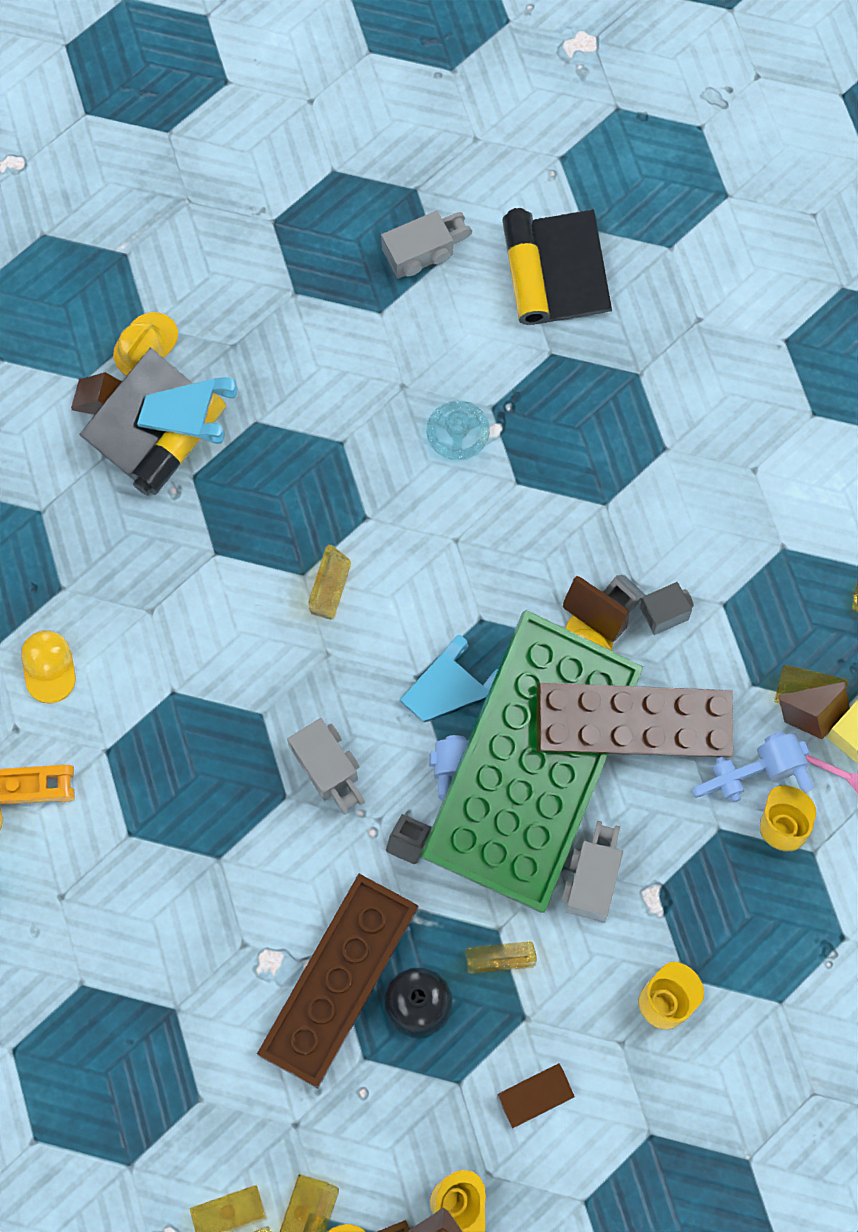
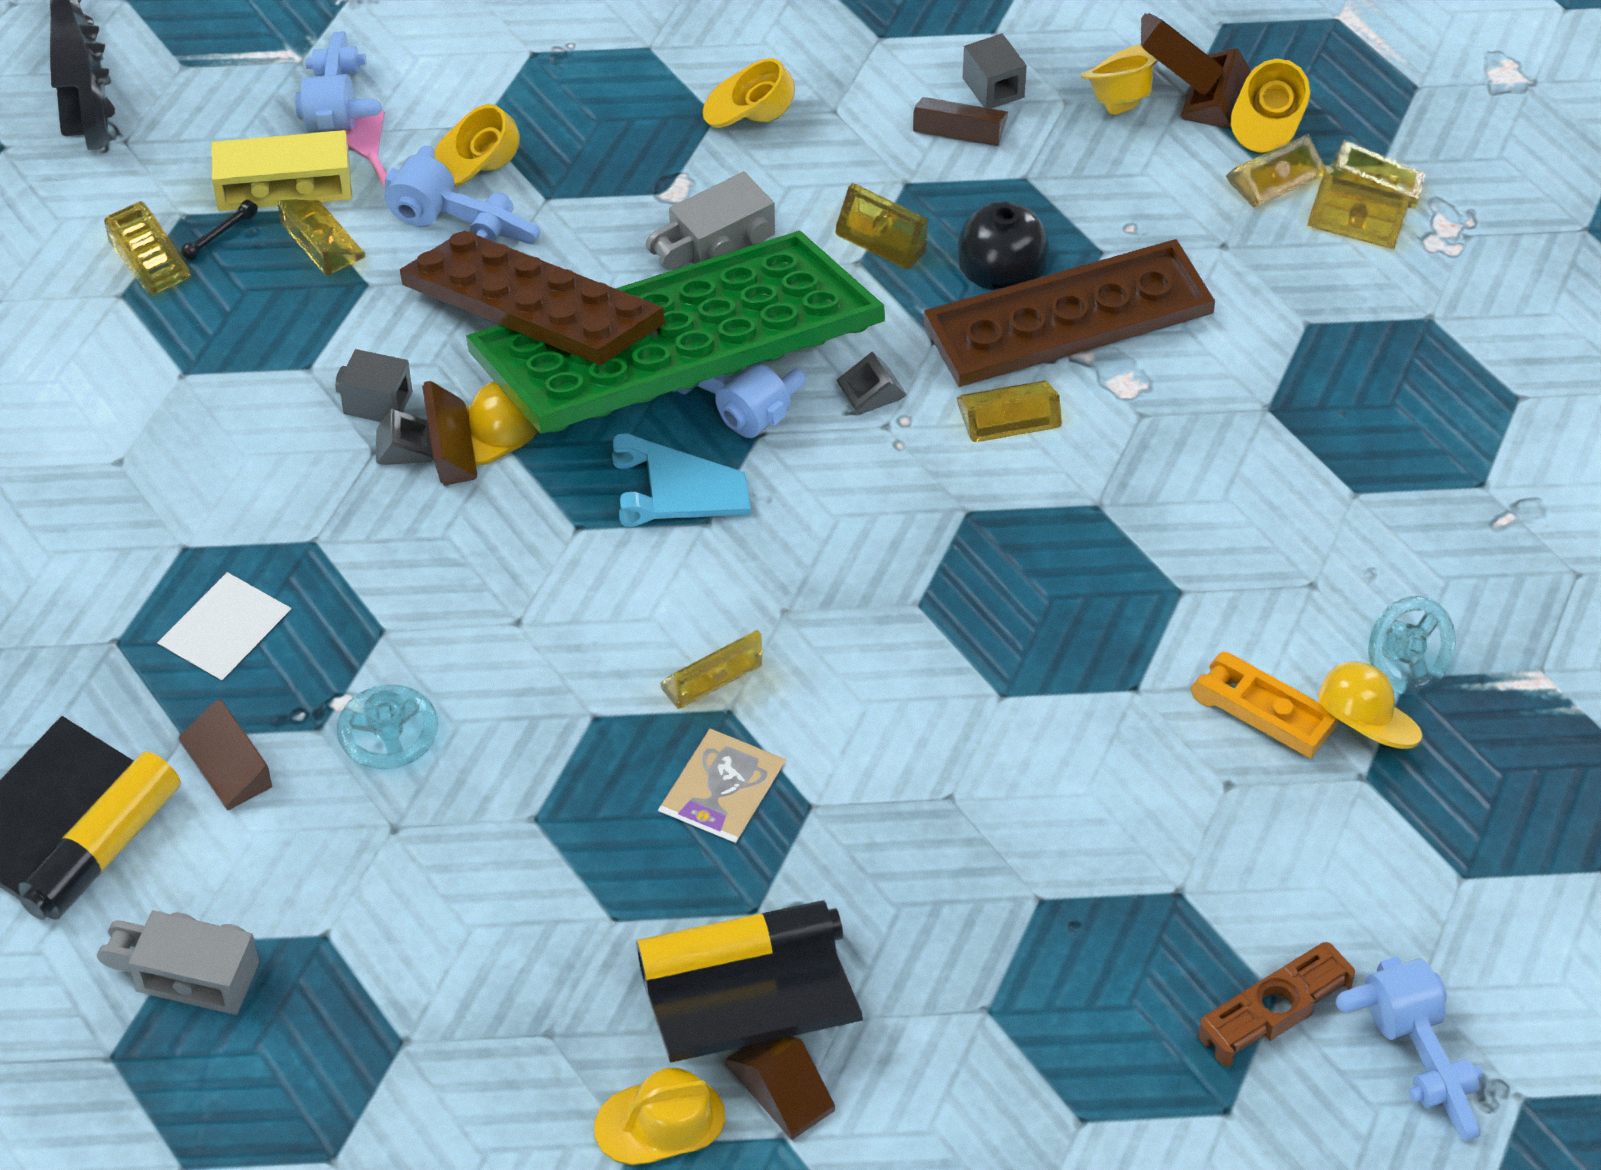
camera: 140 degrees left, 20 degrees down
yellow cap [21,630,76,704] -> none
medium azure flag [137,377,238,444] -> none
light grey brick [287,718,365,815] -> none
reddish brown slope [778,682,850,739] -> none
none -> white sticker [157,572,292,680]
none -> reddish brown slope [178,699,273,811]
none -> sticker [658,729,787,843]
none -> clear yellow slope [957,380,1062,442]
none -> dark grey brick [962,33,1027,109]

